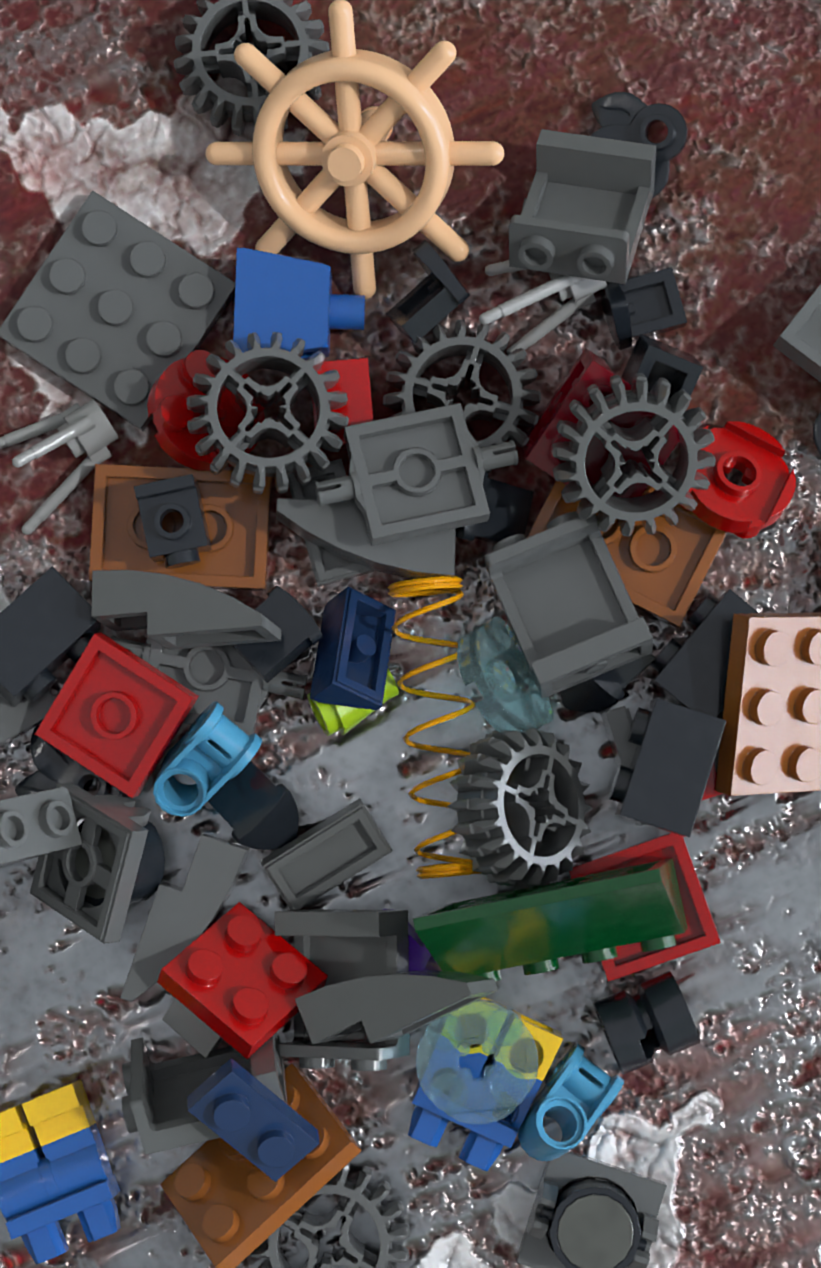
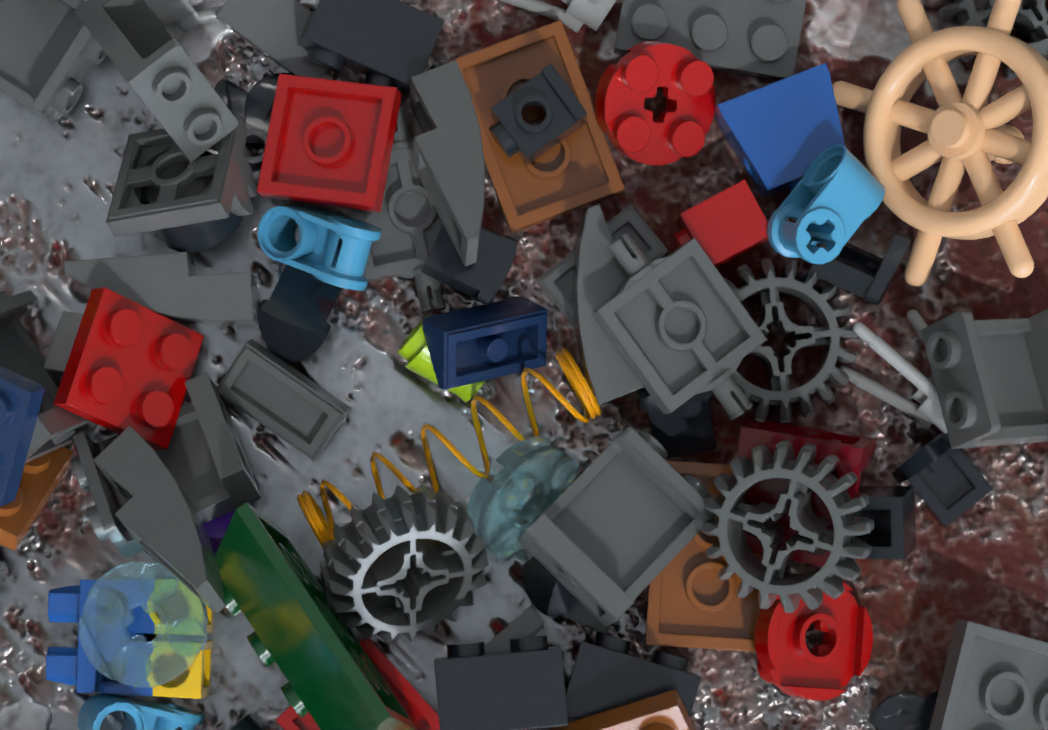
camera: 65 degrees right, 0 degrees up
dark grey gear [187,332,349,494] -> none
none -> dark azure piece [767,144,885,264]

